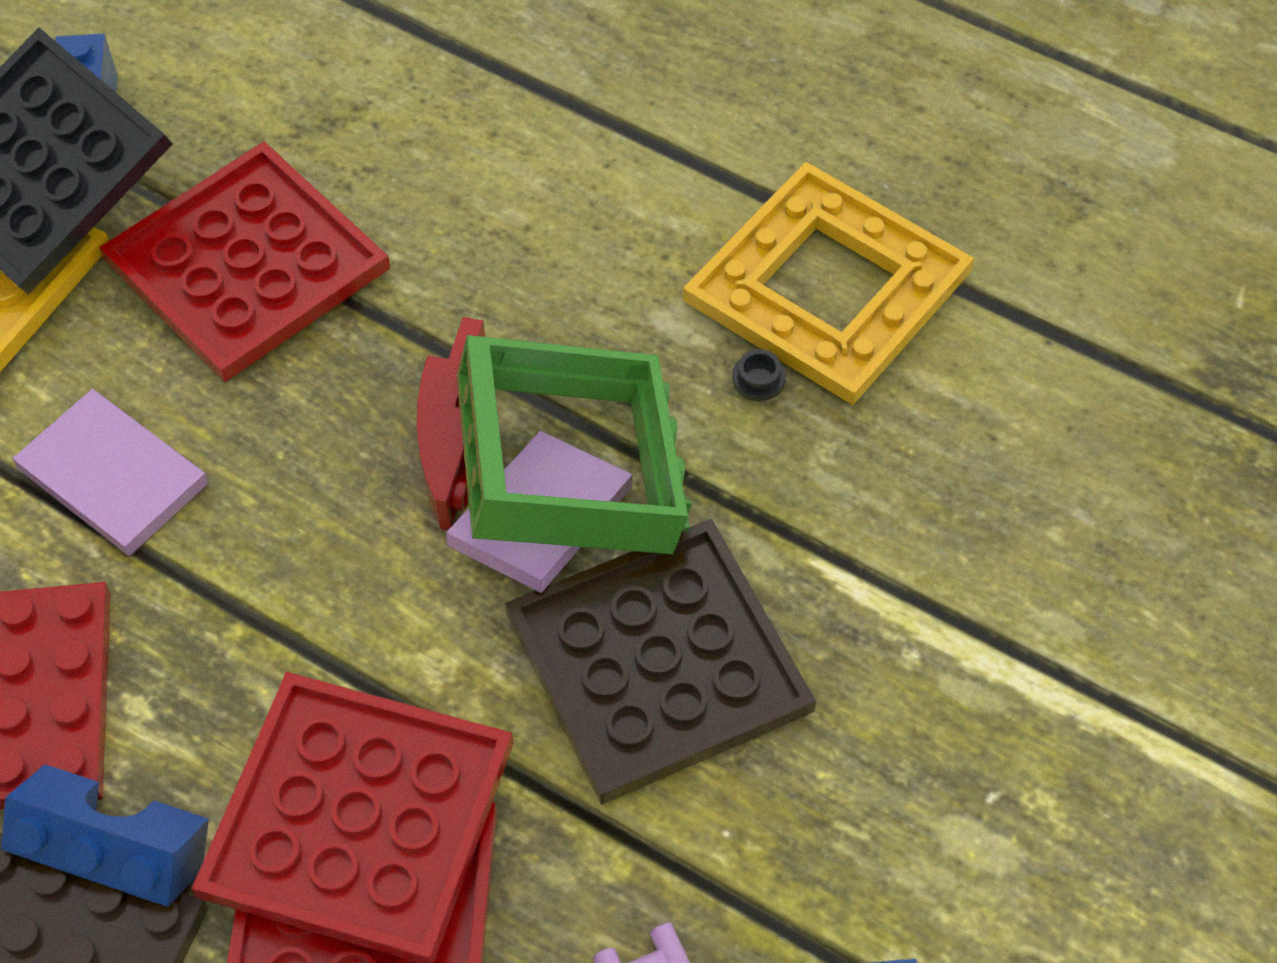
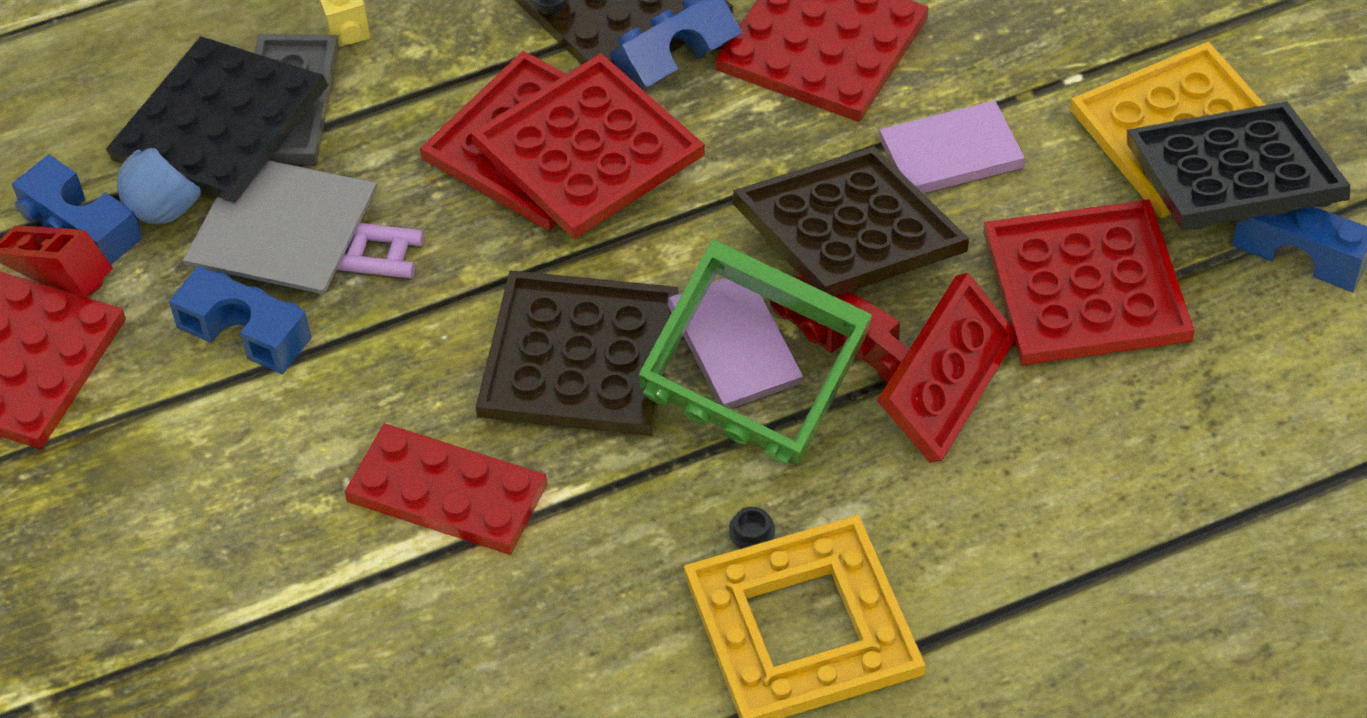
camera: 125 degrees right, 5 degrees down
none -> red plate [344,423,548,555]
none -> dark brown plate [732,147,969,296]
none -> red plate [877,273,1015,463]

